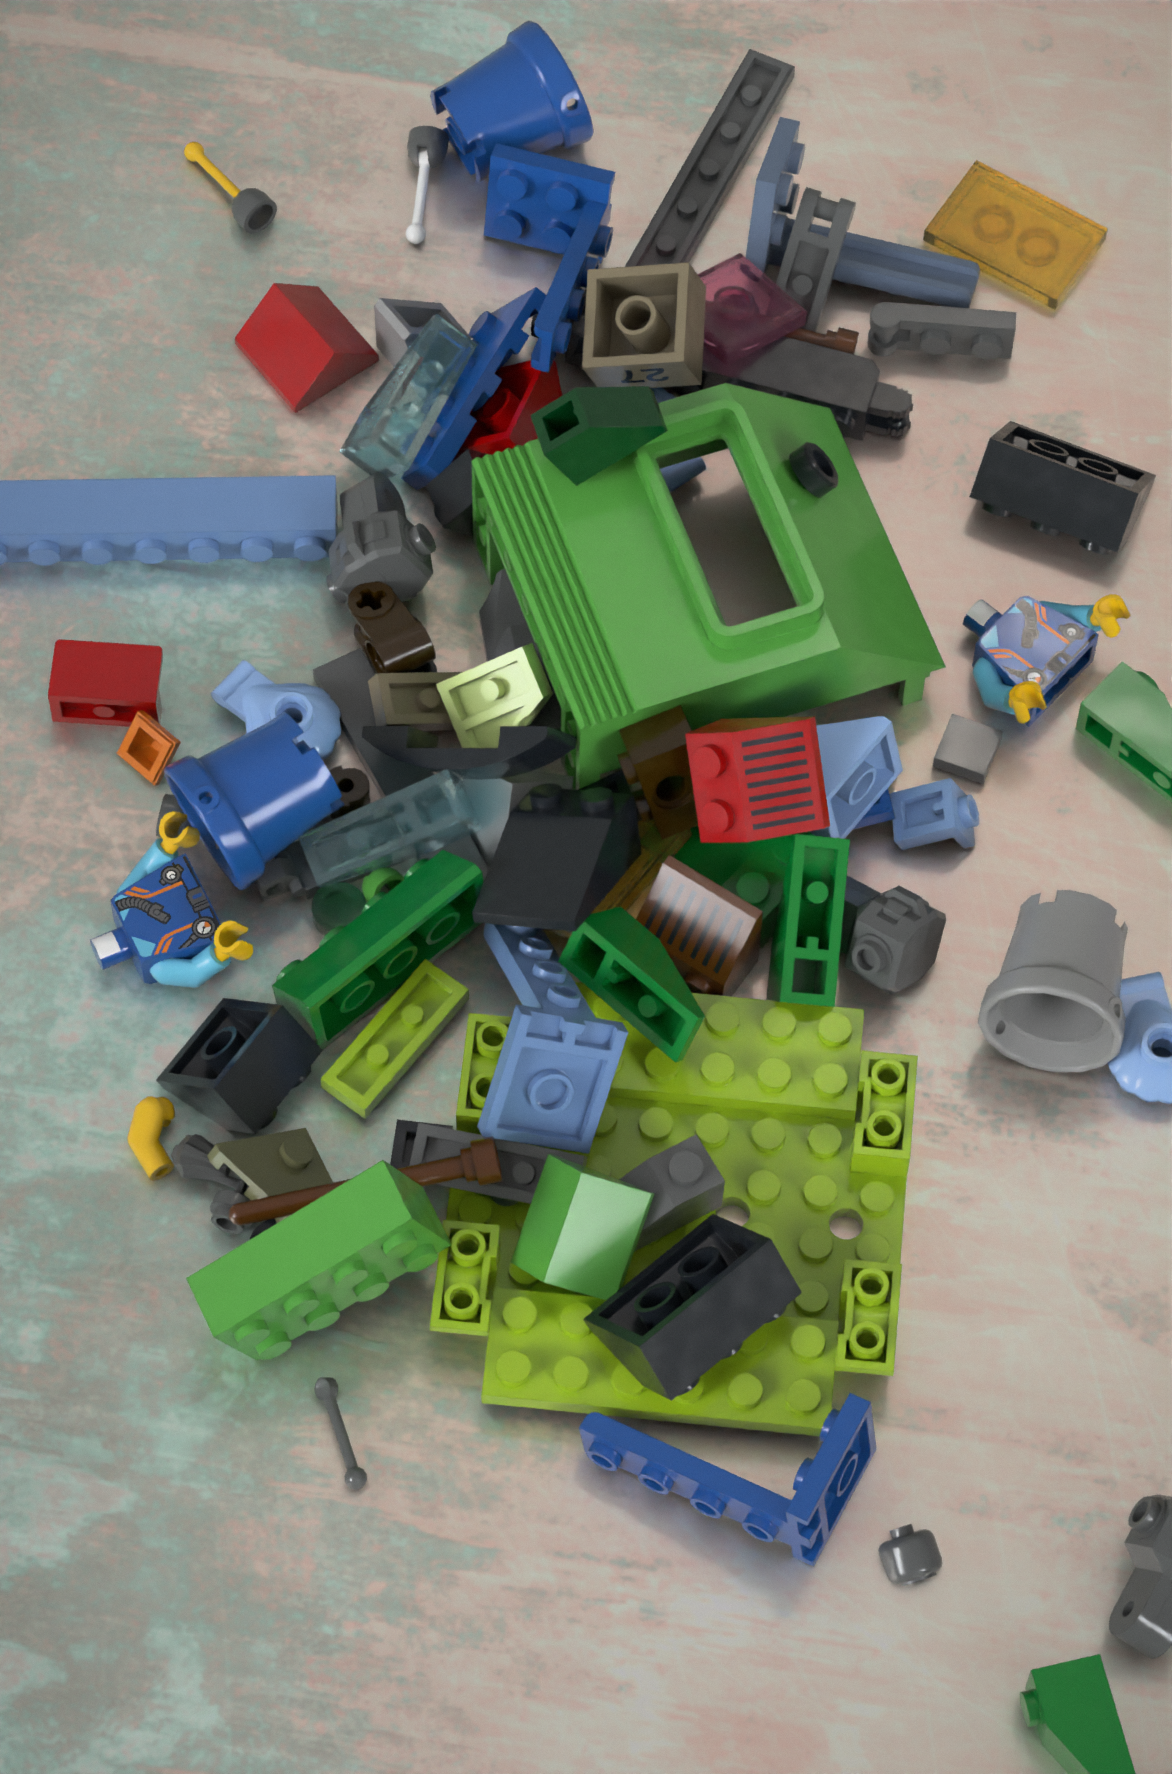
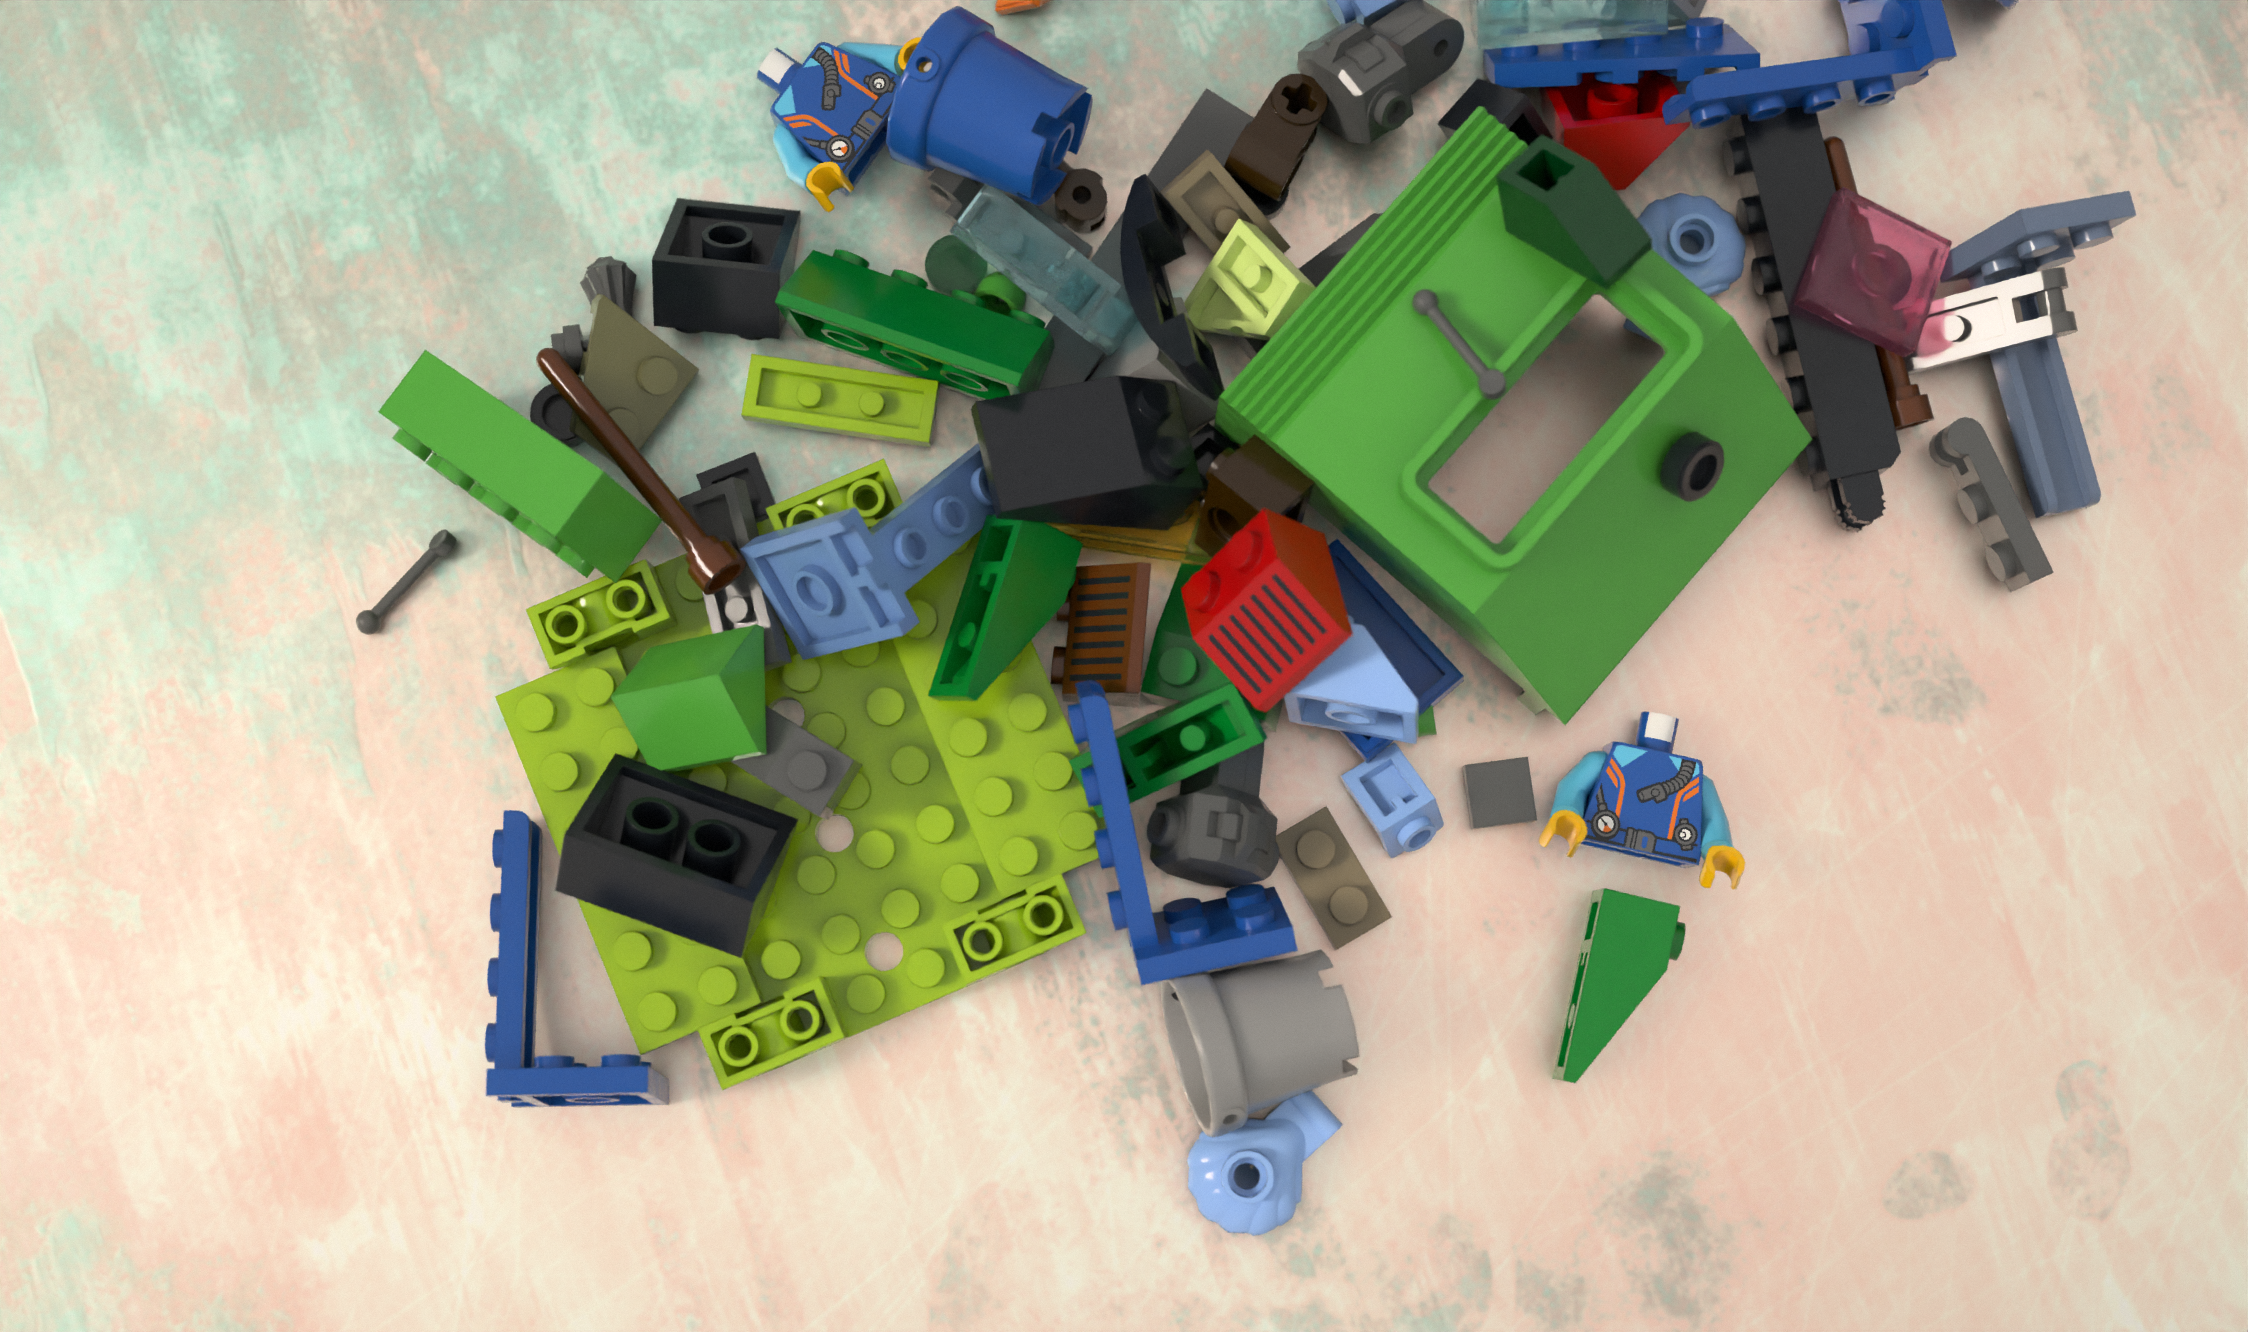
camera: 60 degrees right, 20 degrees up
yellow arm [127,1096,175,1181] -> none
light blue animal [211,660,341,760] -> none
dark tan brick [582,262,706,388] -> none
dark grey tile [625,49,795,267] -> none
dark grey piece [878,1524,943,1586] -> none
clear yellow tile [923,160,1108,310] -> none
black slope [969,421,1156,554] -> none
none -> blue bracket [1067,680,1298,985]
none -> dark tan plate [1275,806,1392,950]
none -> dark grey hinge [1412,289,1507,400]

